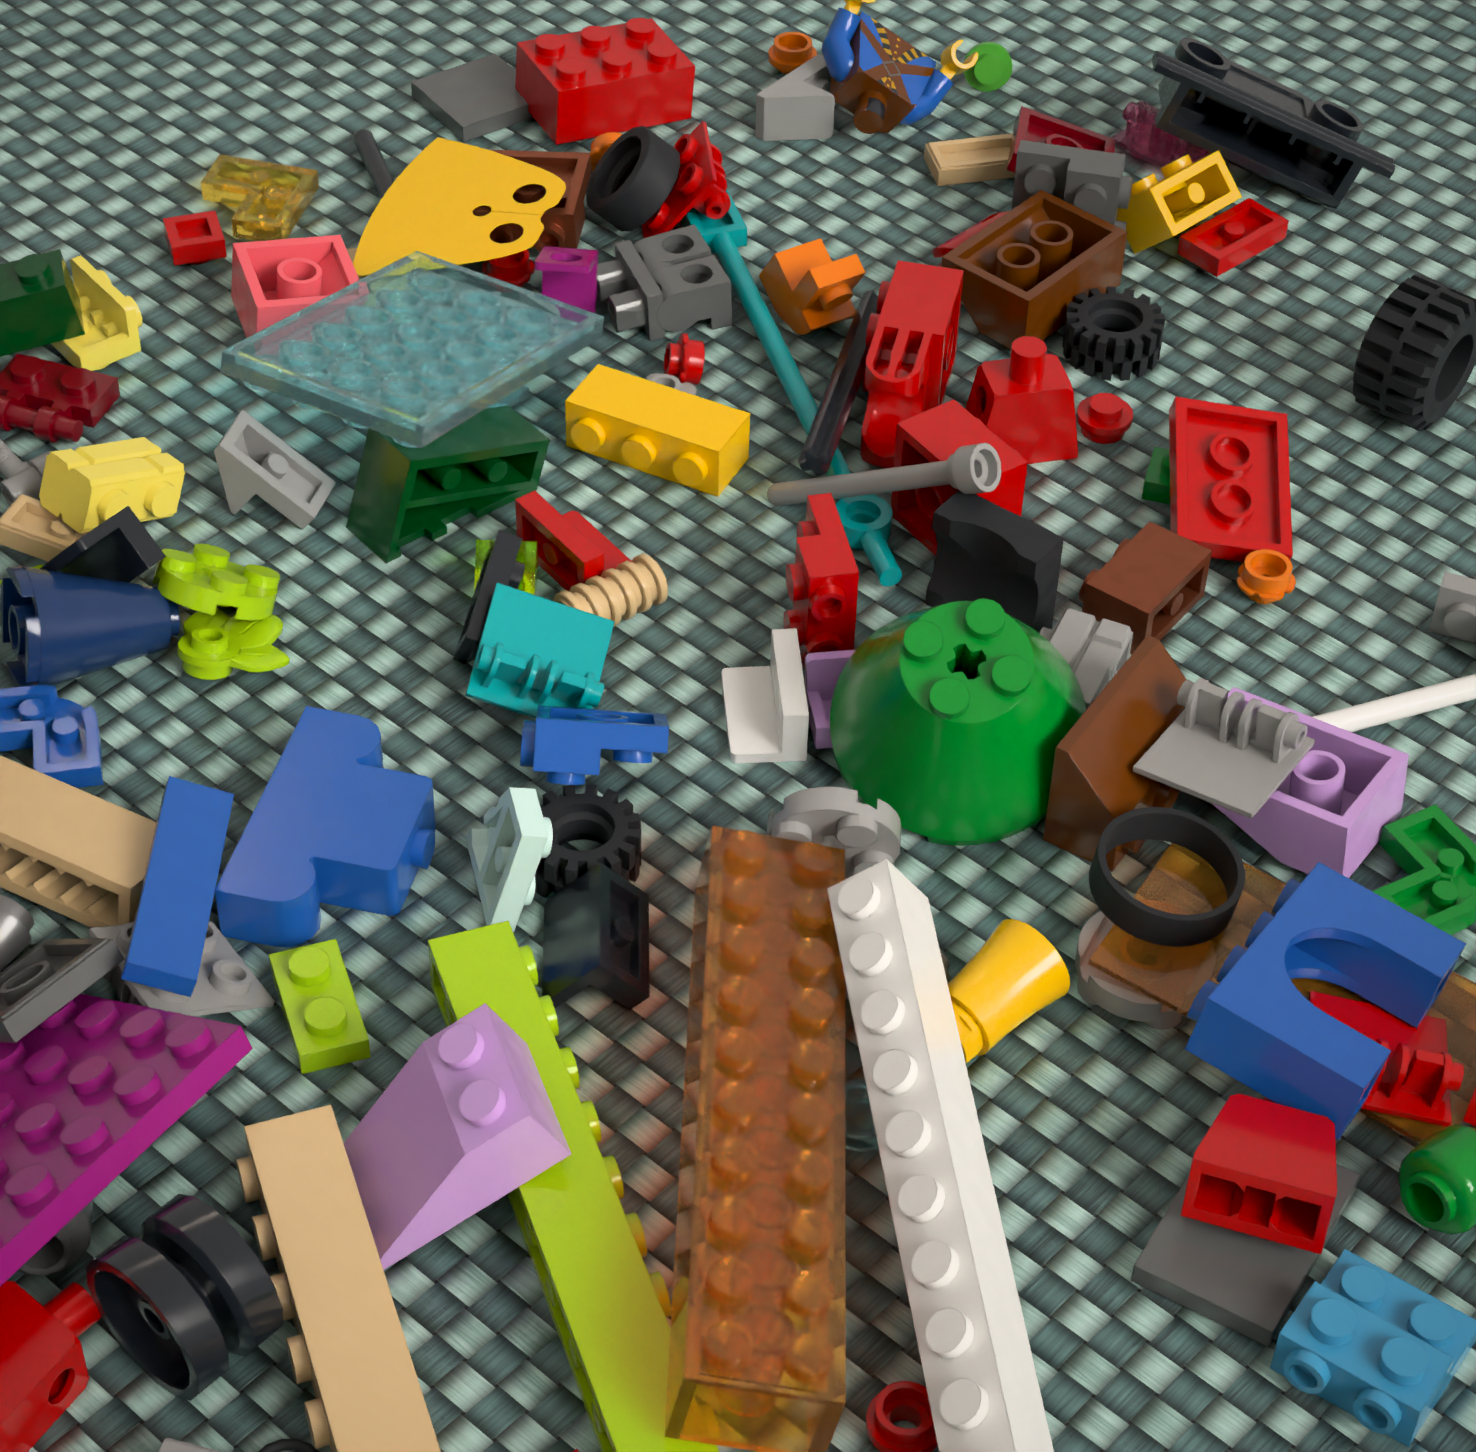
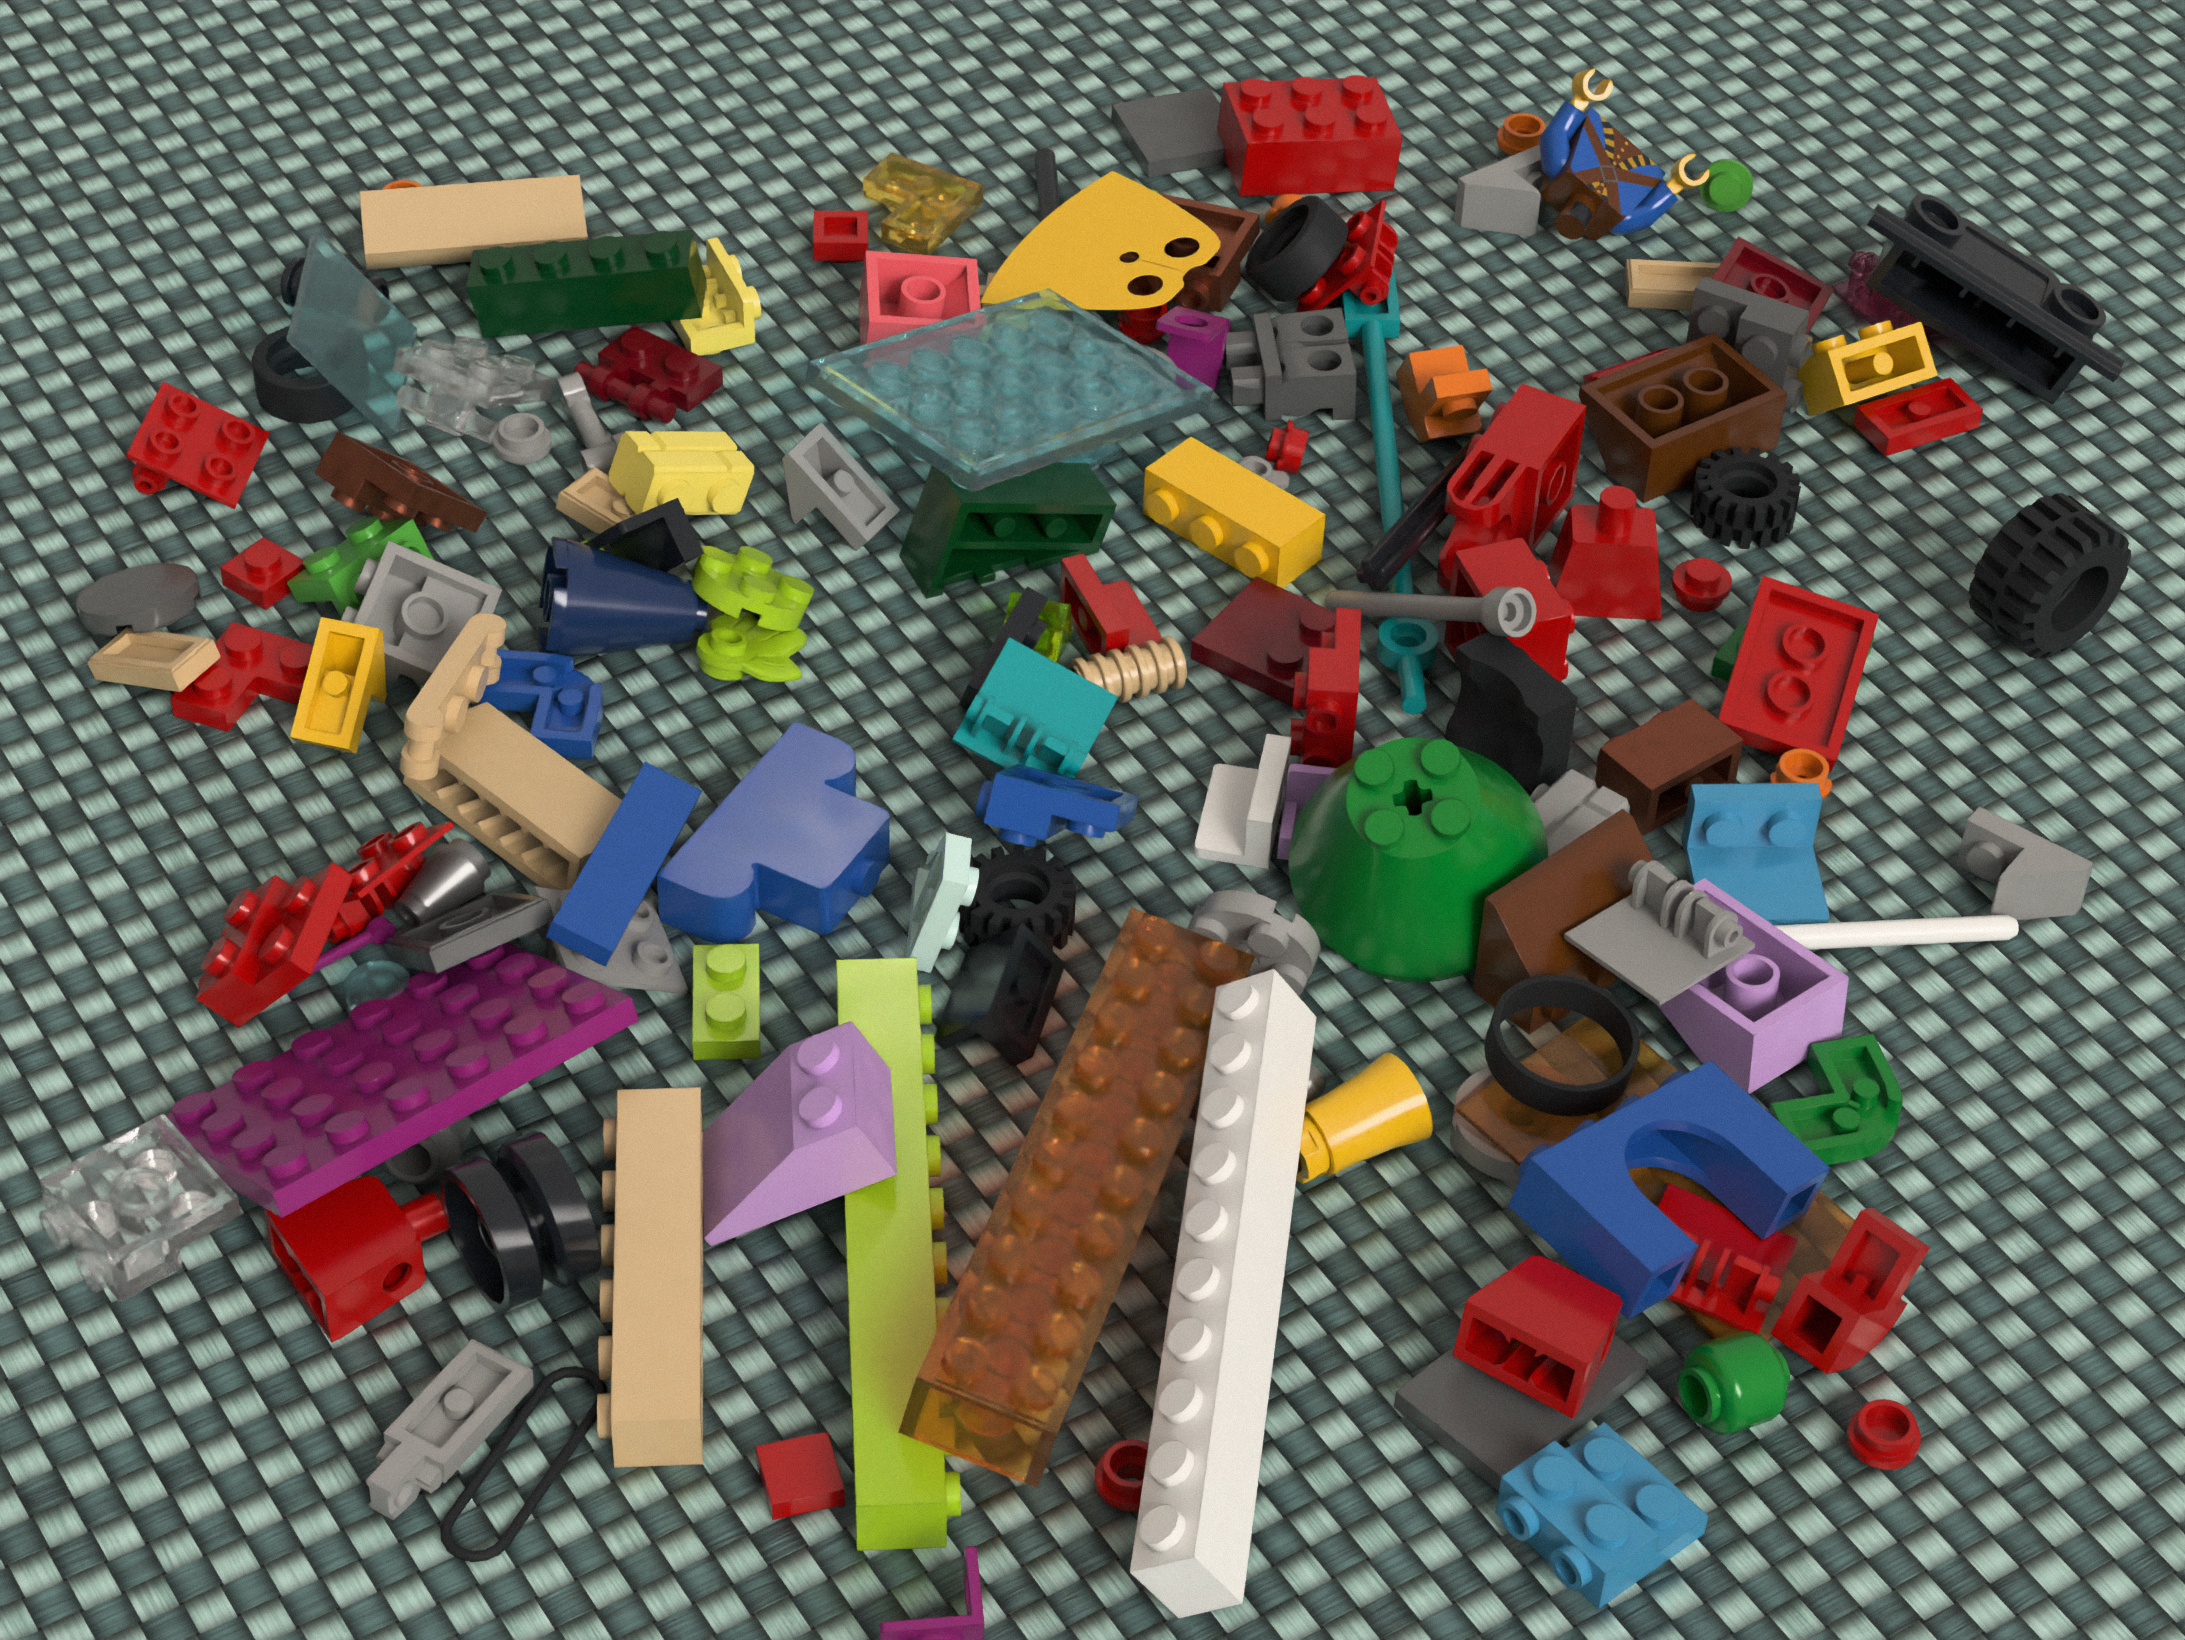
camera: 15 degrees right, 0 degrees up
none -> dark red plate [1190,576,1336,707]
none -> dark azure bracket [1681,783,1830,925]

